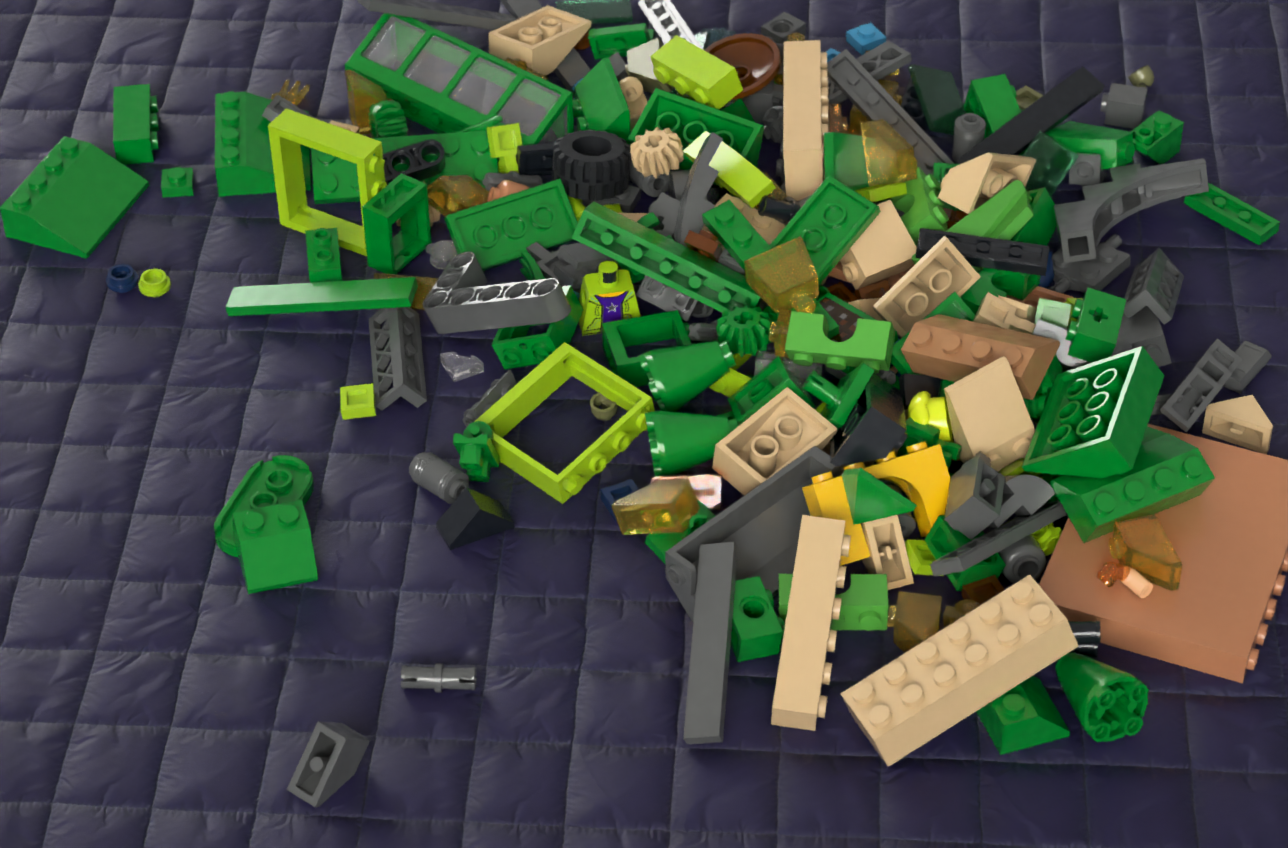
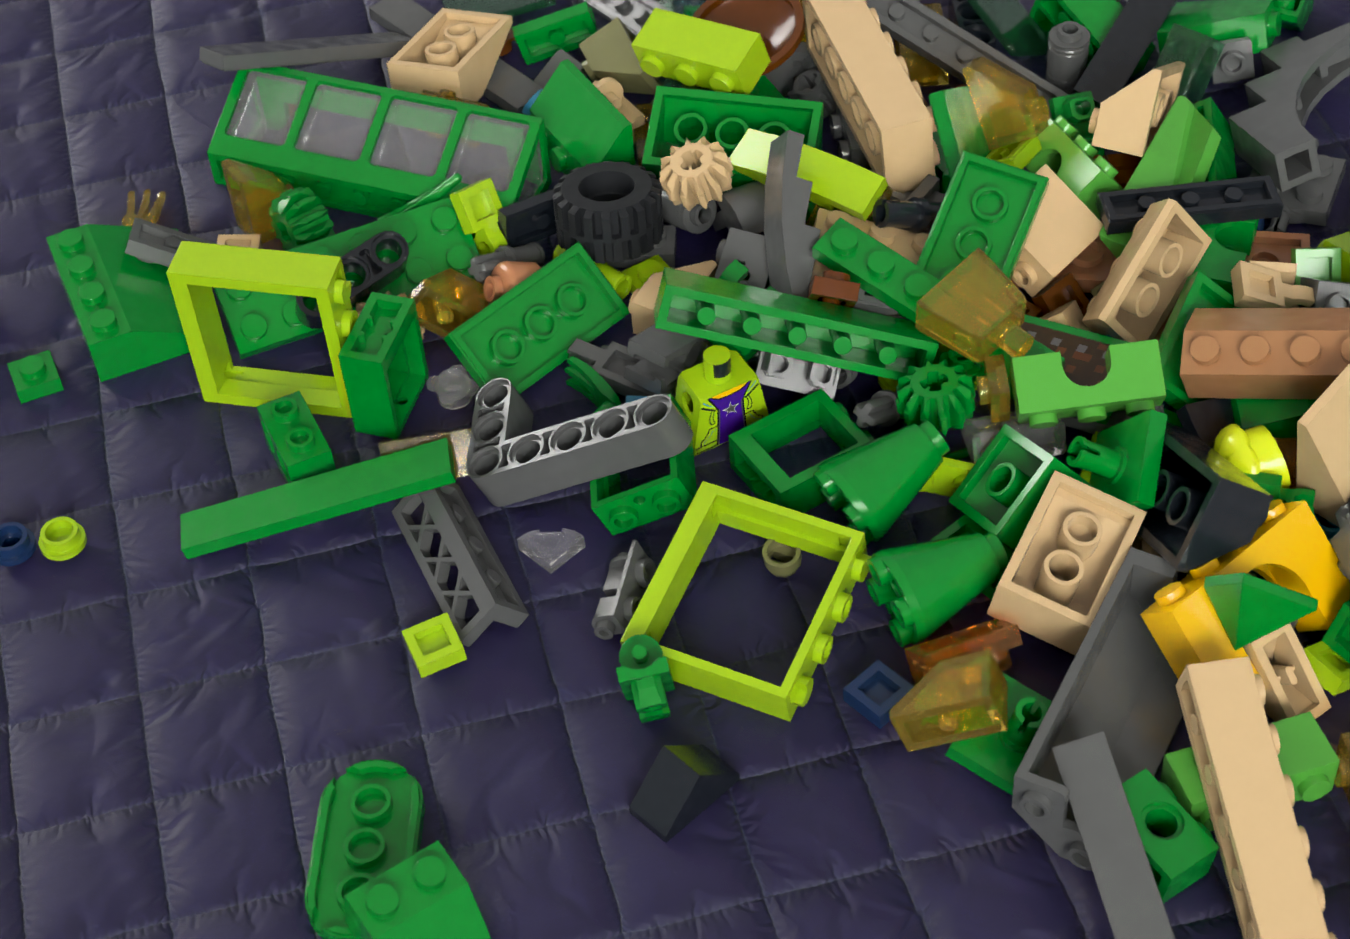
camera: 15 degrees left, 5 degrees up
dark grey head [409,452,469,504] -> none

